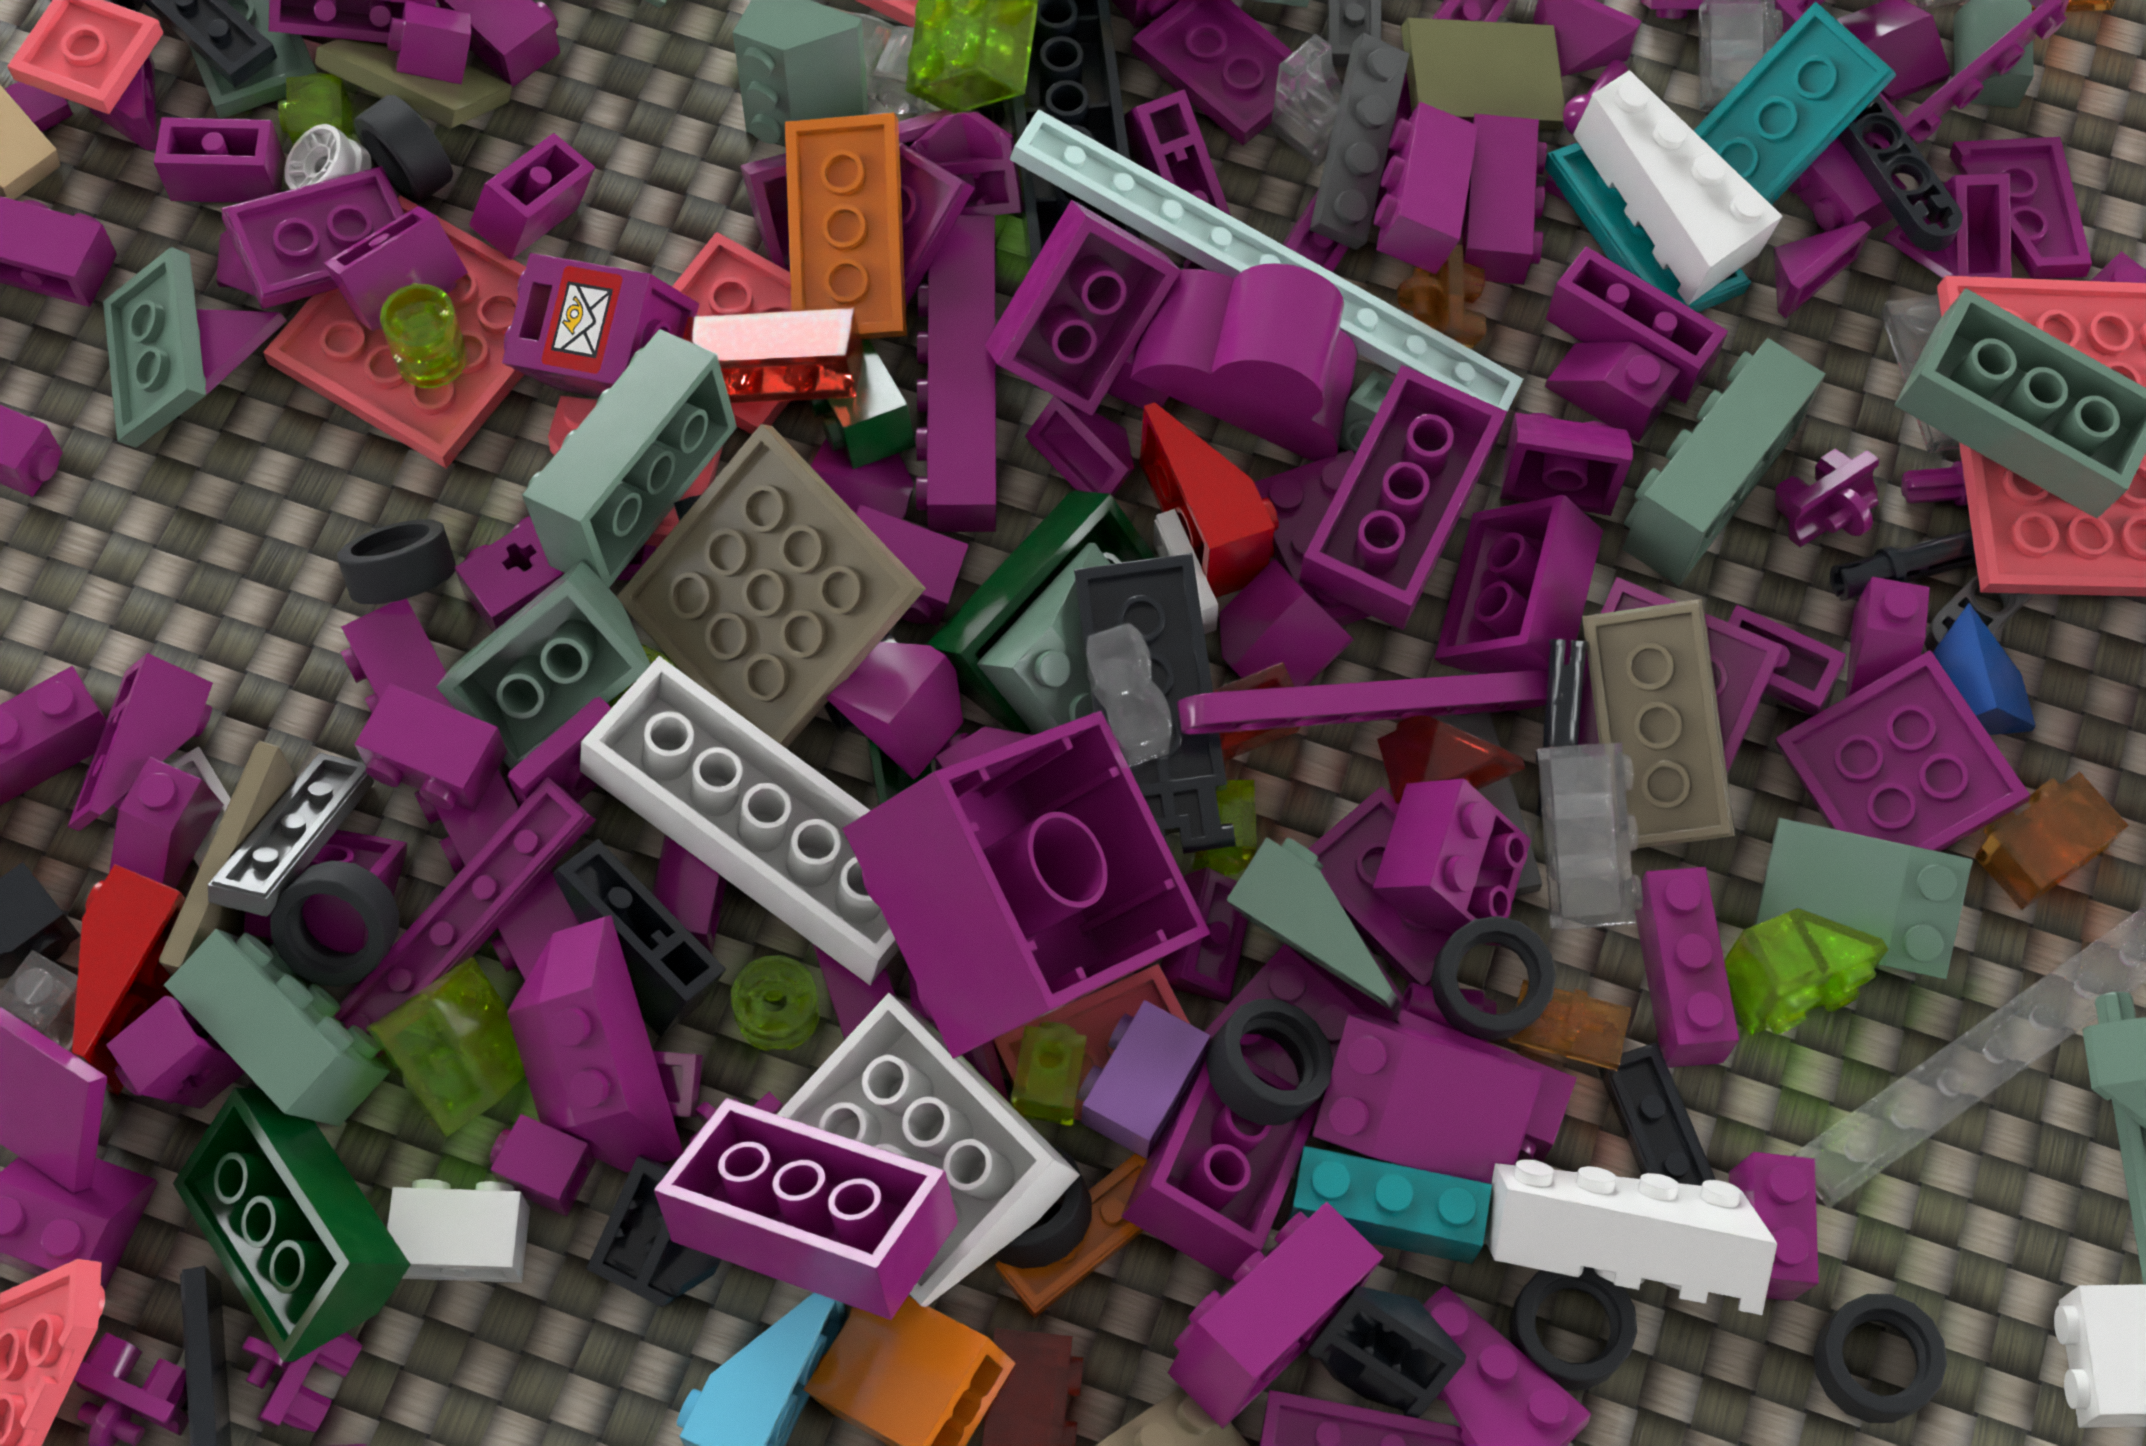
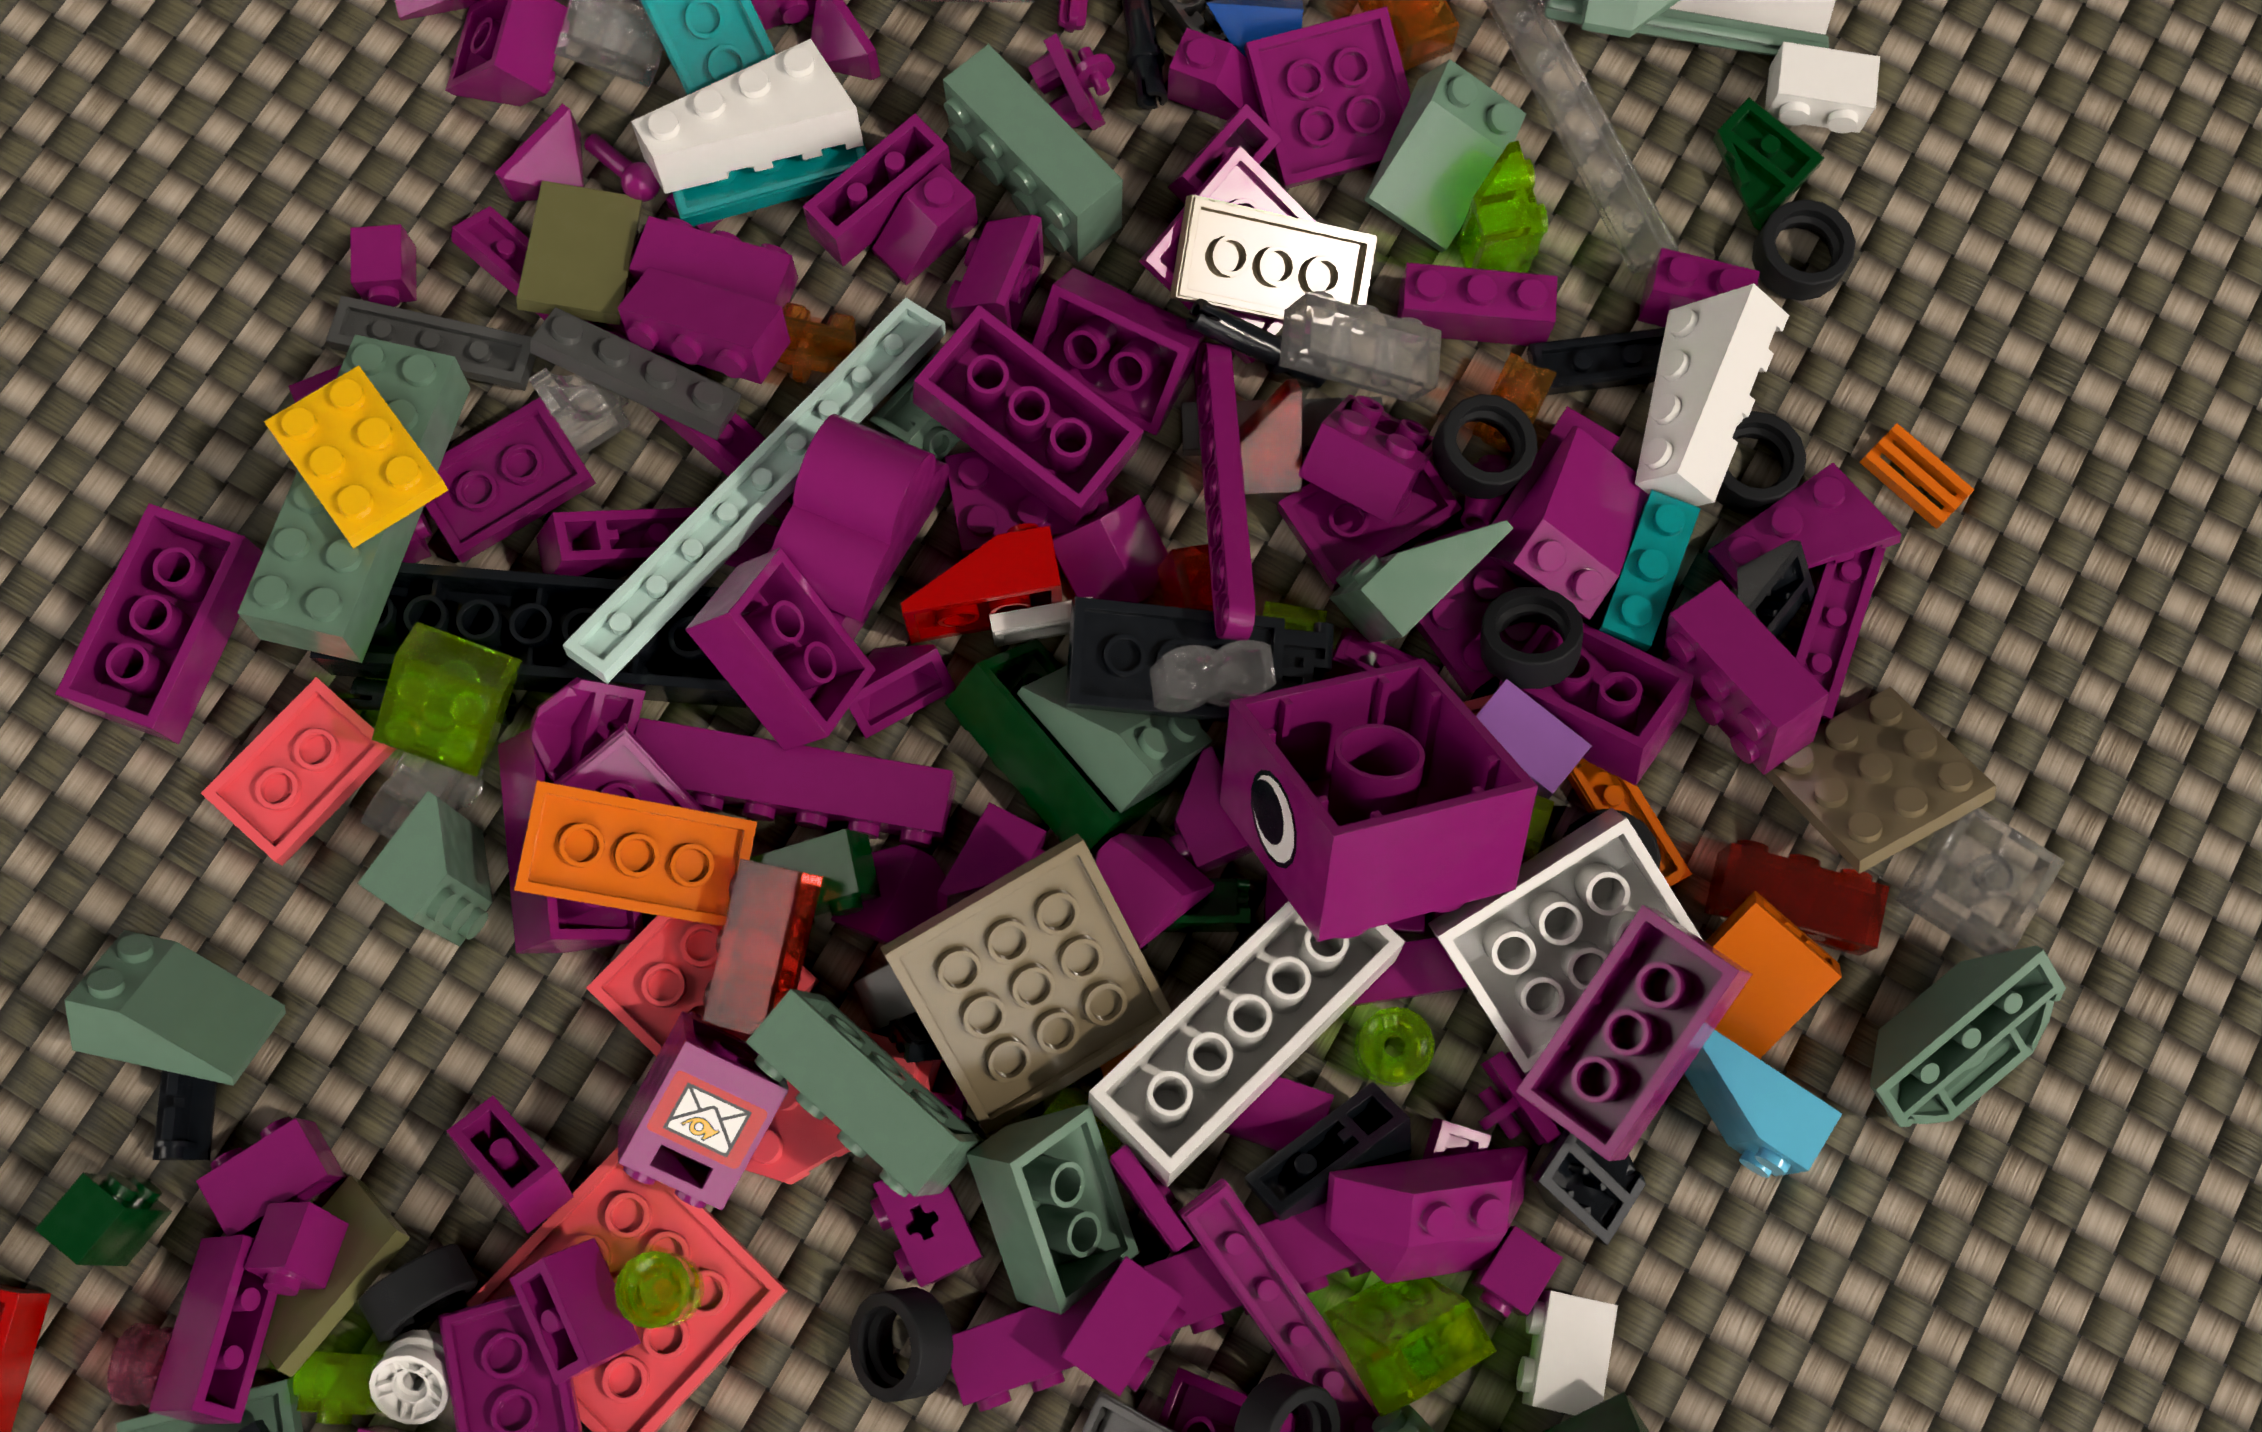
camera: 80 degrees left, 10 degrees up
none -> dark green wing [1713,97,1825,231]

